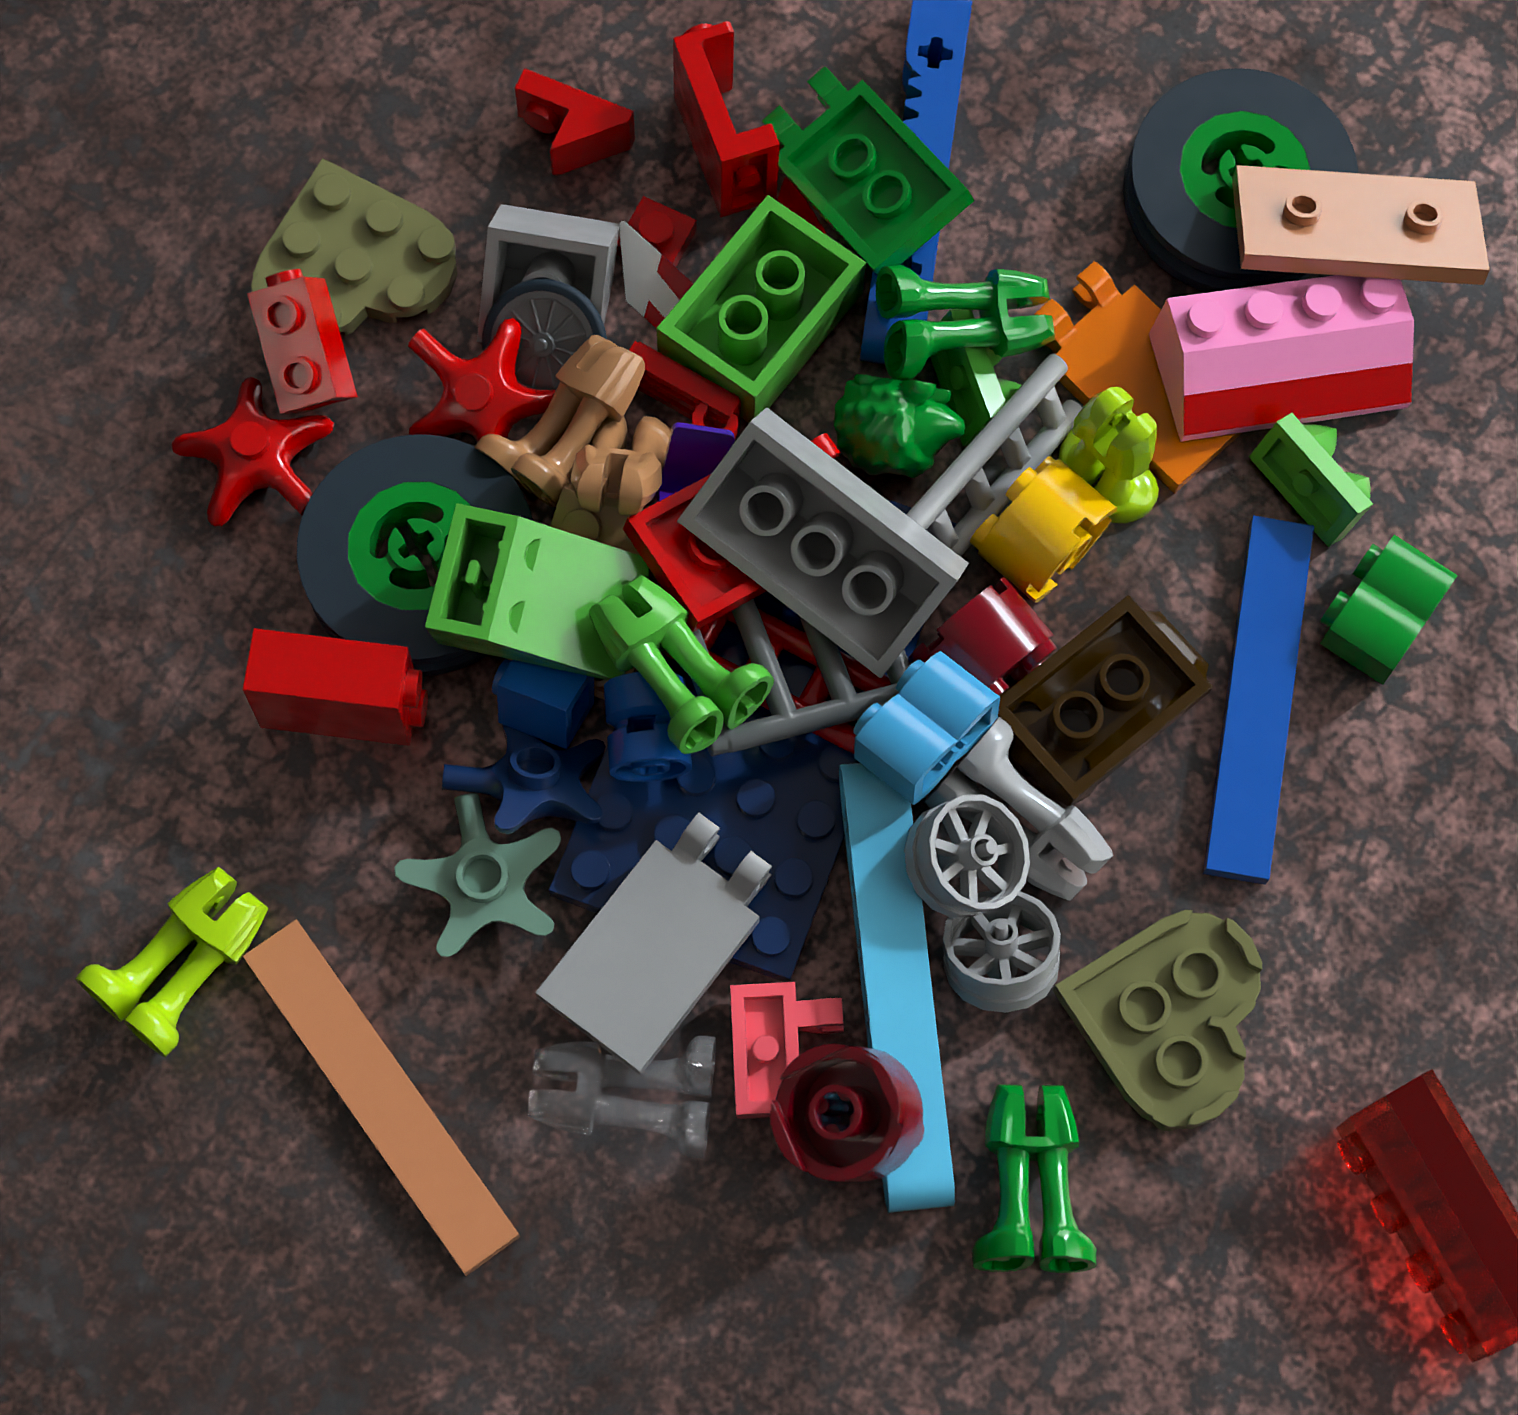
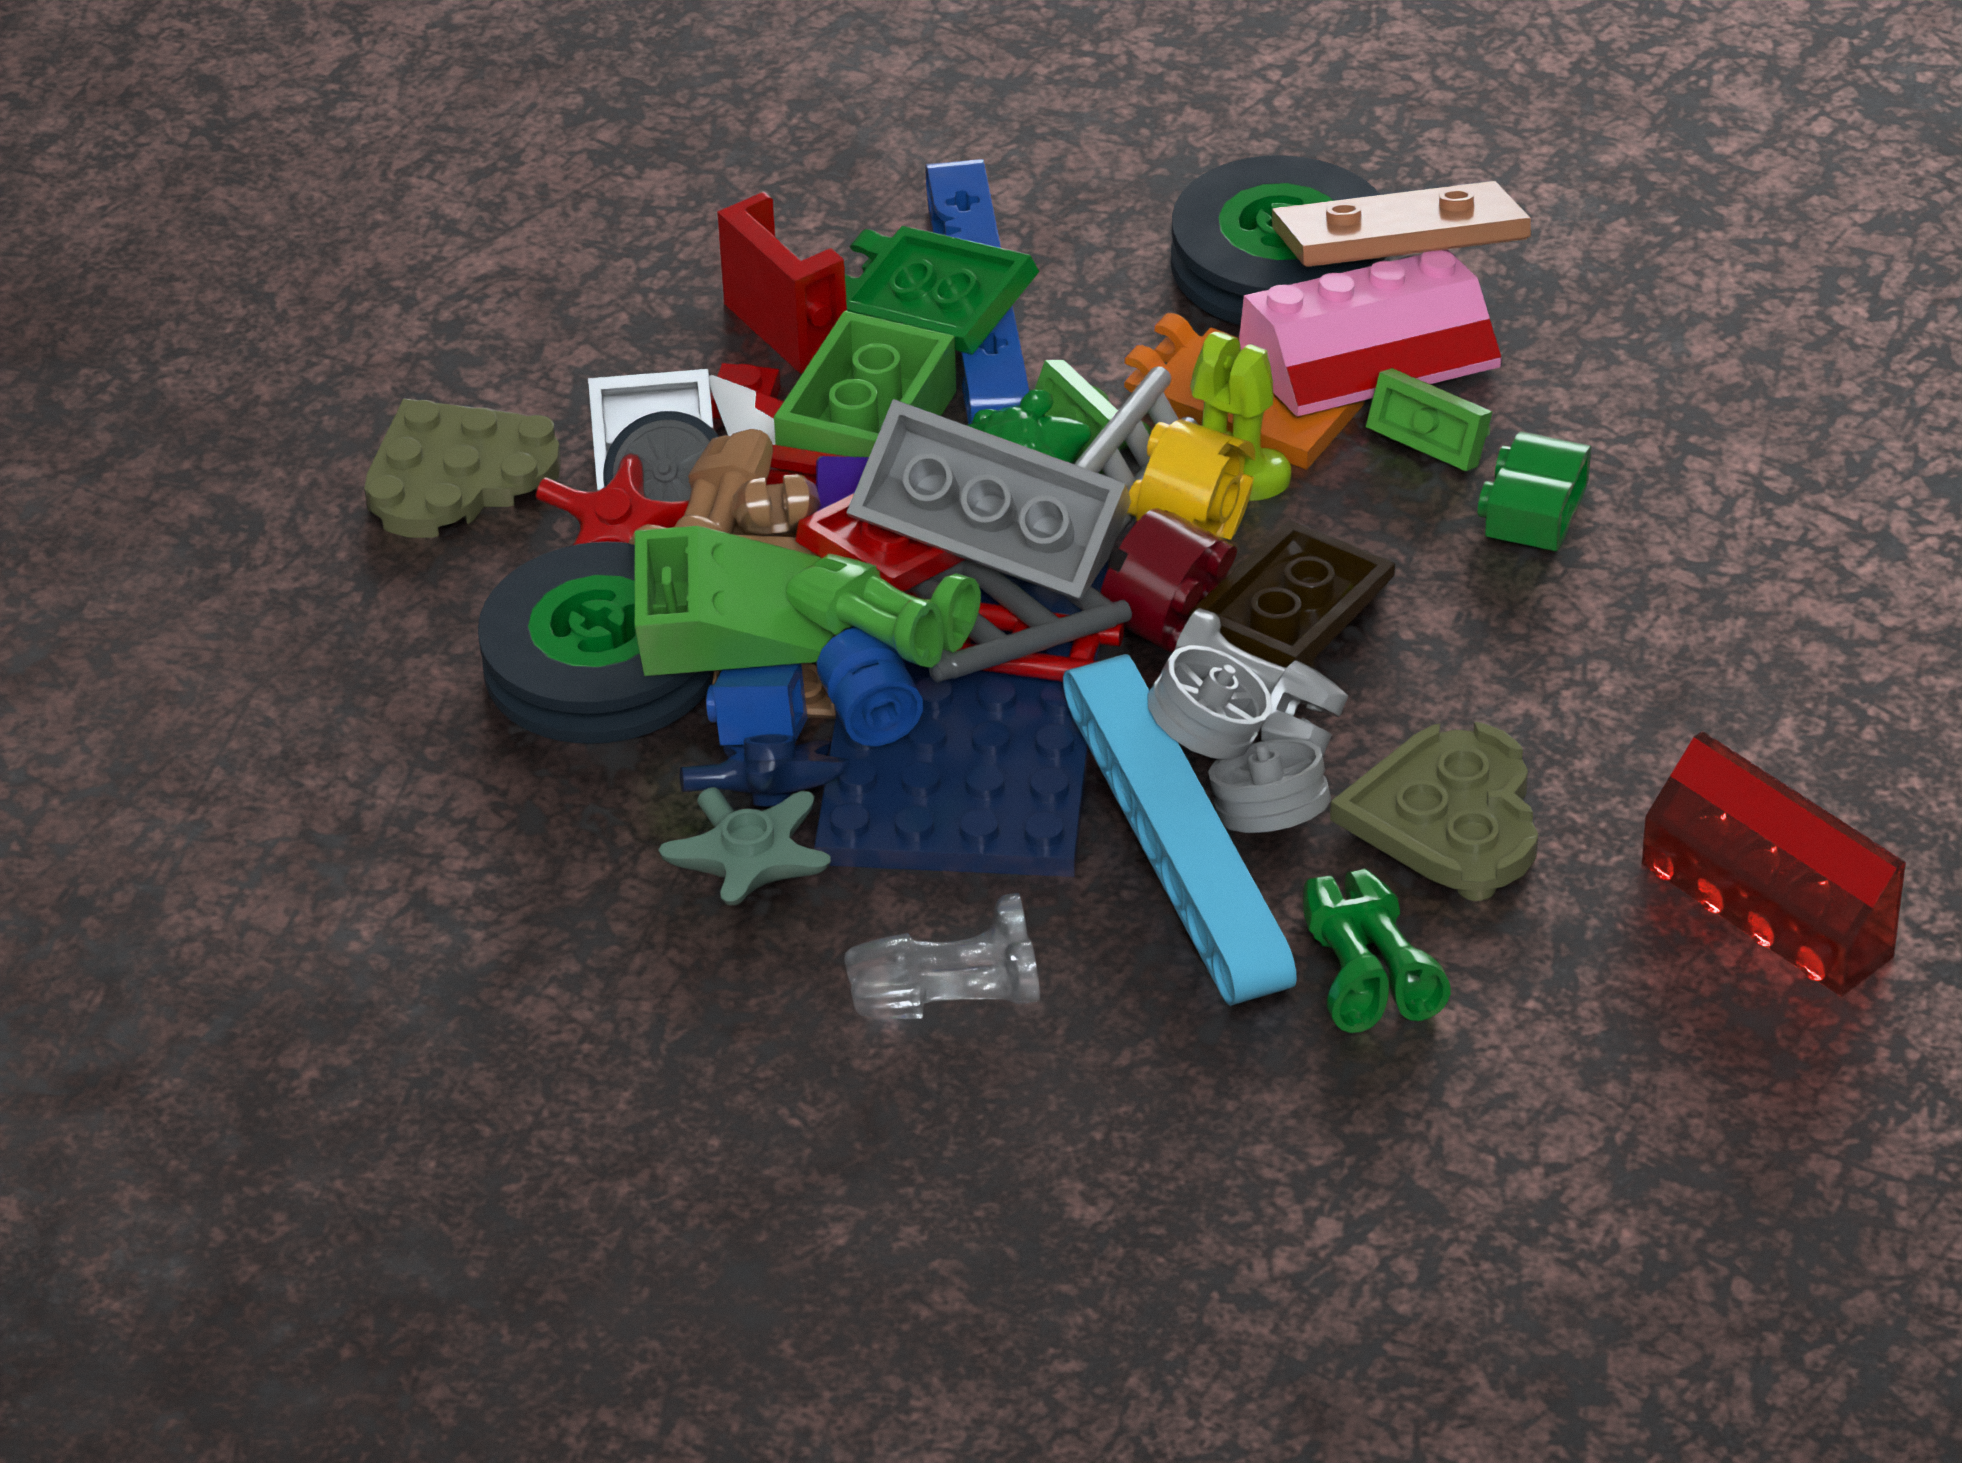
camera: 10 degrees left, 30 degrees down
lime piece [75,867,268,1057] -> none
red animal [171,377,334,526] -> none
red brick [242,628,428,746] -> none
nougat tile [243,919,520,1276] -> none
red brick [247,269,358,414] -> none
red slope [515,68,635,176] -> none
light grey tile [535,813,772,1076] -> none
coral plate [730,982,844,1119] -> none
dark red brick [770,1044,924,1182] -> none
dark azure brick [853,651,1000,805] -> none
green piece [875,264,1055,380] -> none
blue tile [1203,515,1314,885] -> none

